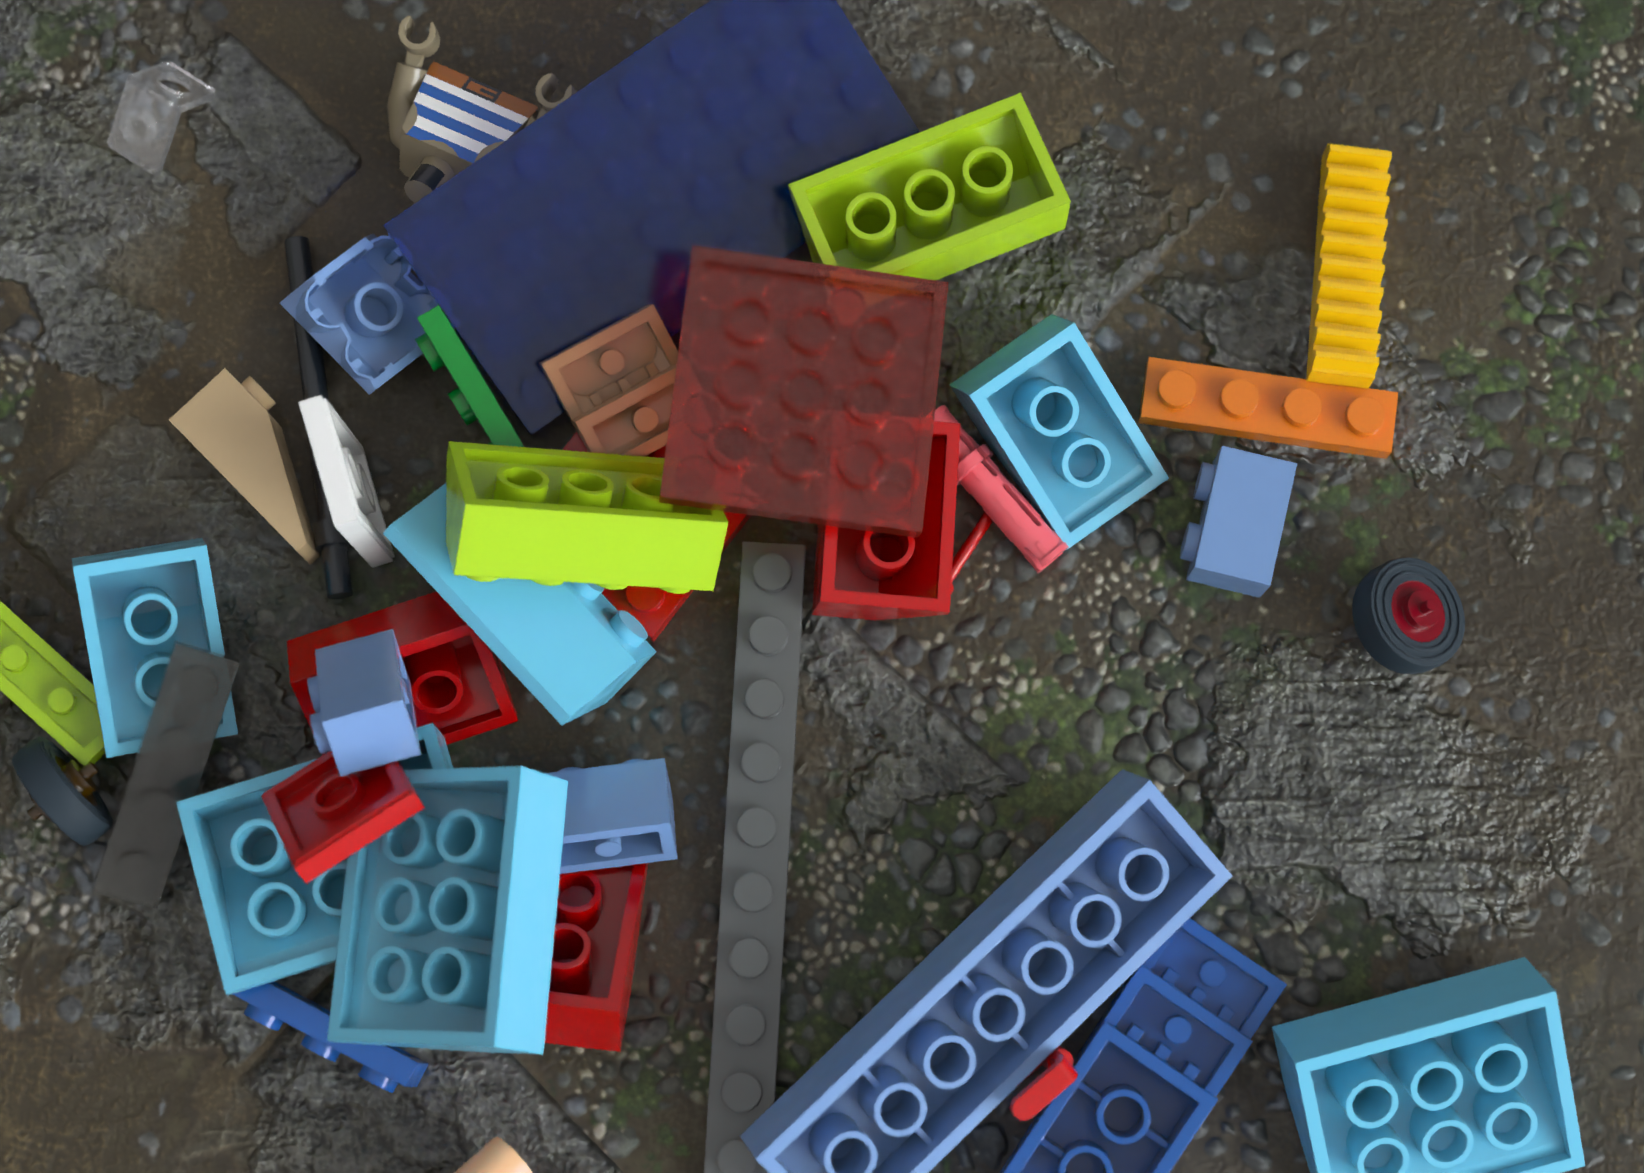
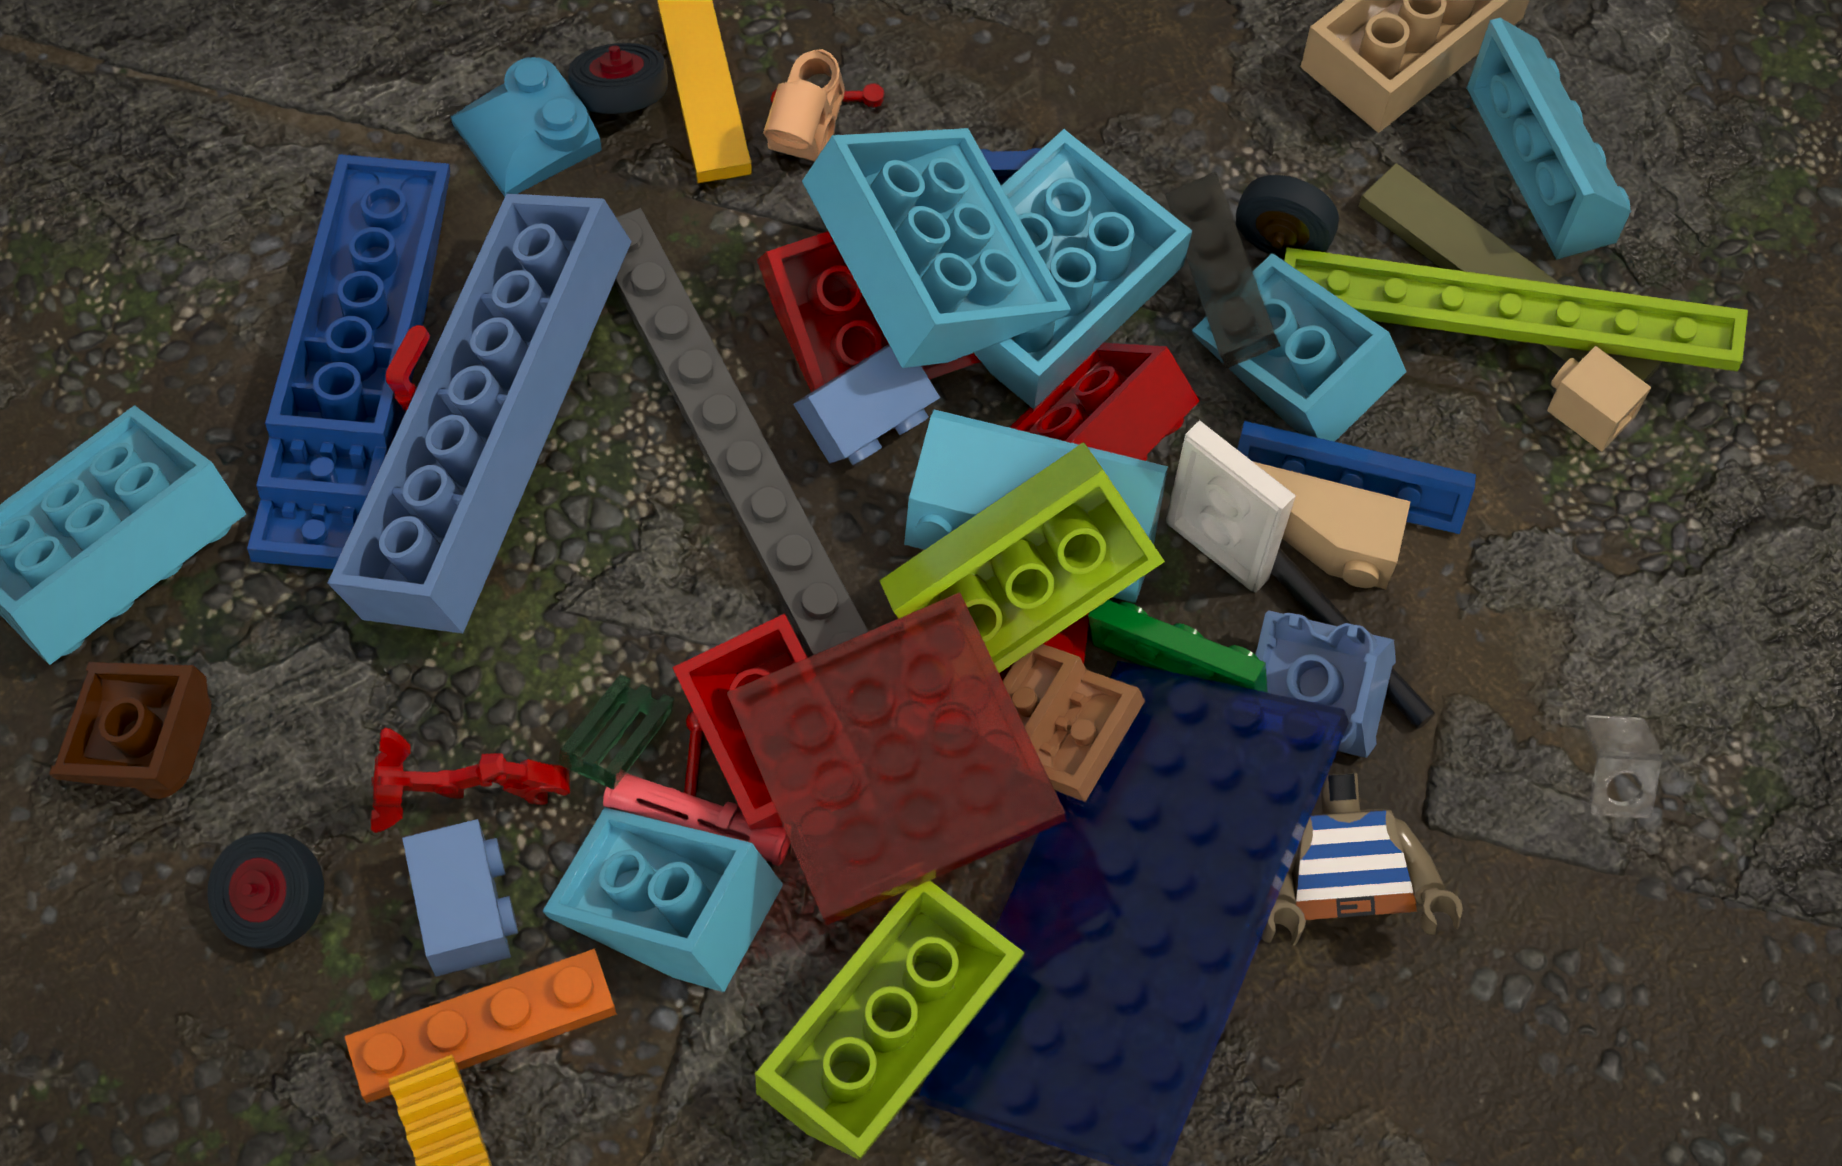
camera: 145 degrees right, 15 degrees down
red tile [261,751,425,884] -> none
medium blue brick [307,629,421,776] -> none
none -> reddish brown slope [49,662,211,799]
none -> red piece [371,728,570,833]
none -> clear green tile [558,674,674,790]
none -> blue plate [1237,421,1476,534]

